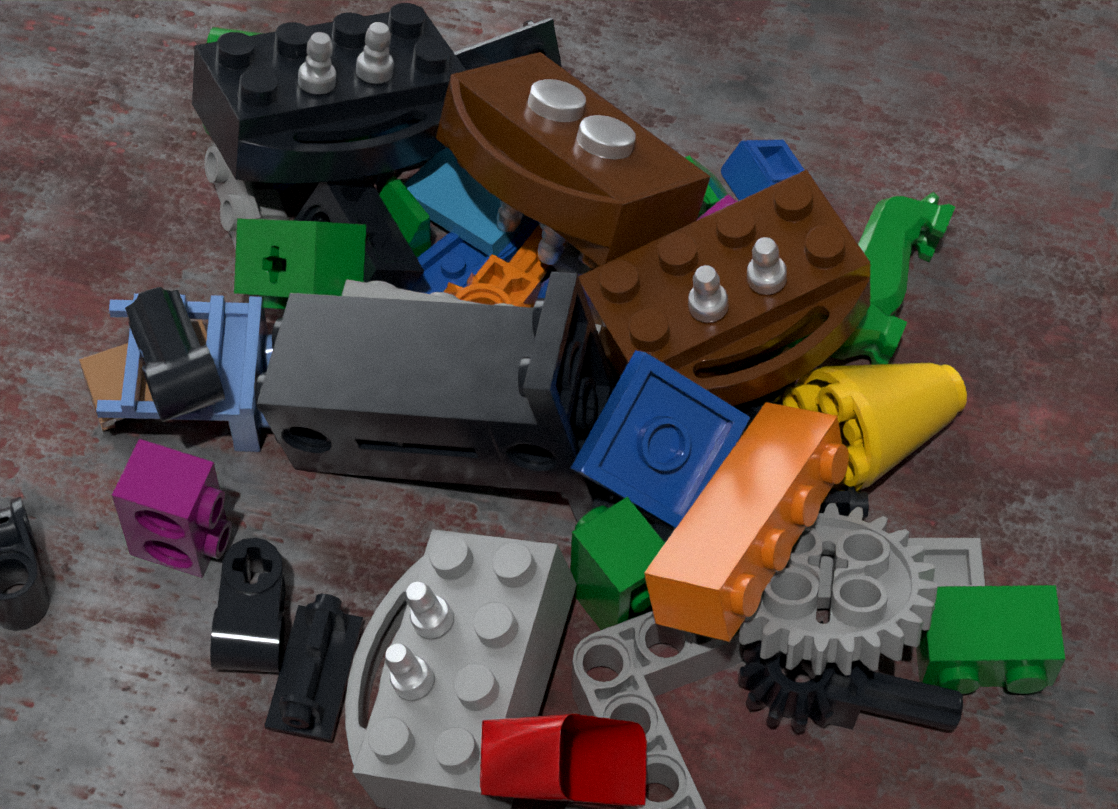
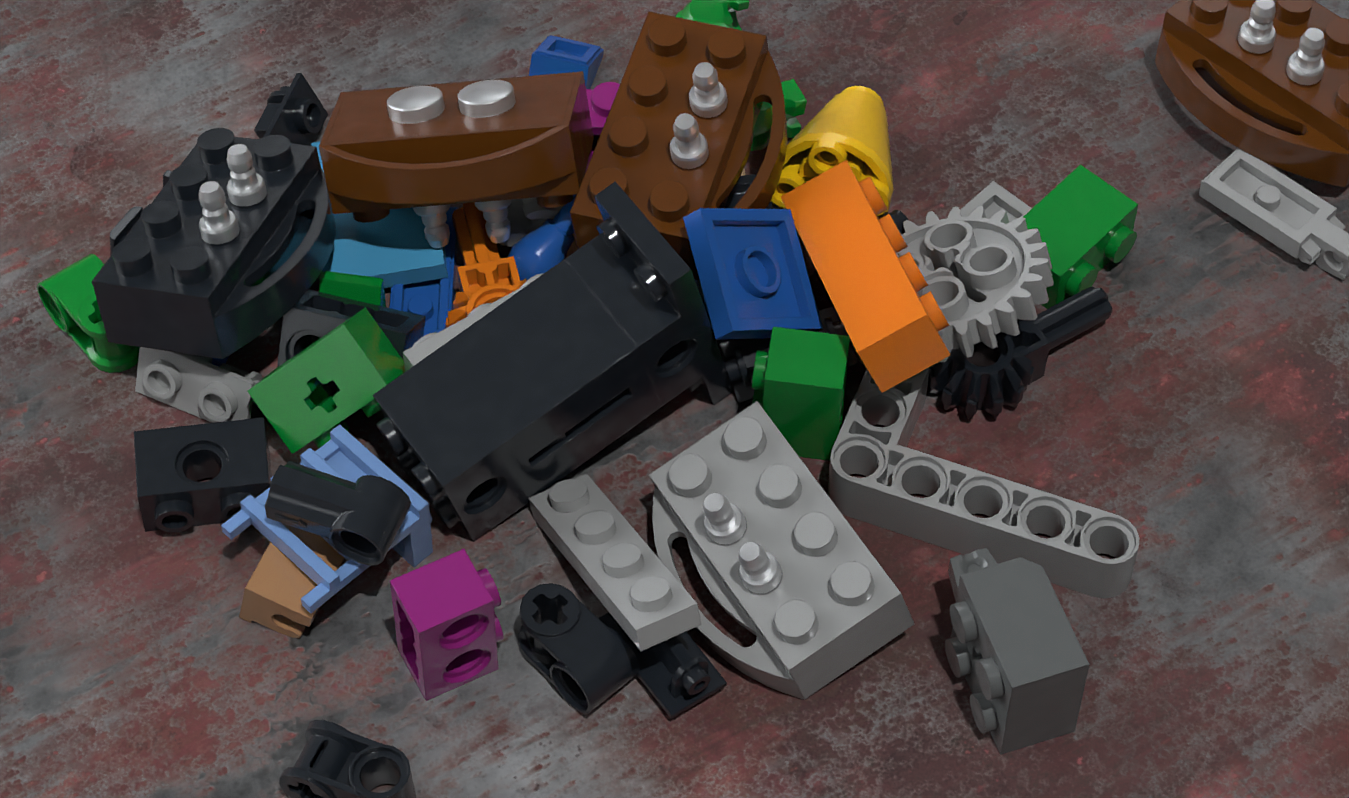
camera: 45 degrees left, 5 degrees down
red piece [480,714,647,807] -> none
none -> black brick [134,417,272,532]
none -> light grey plate [529,473,702,651]

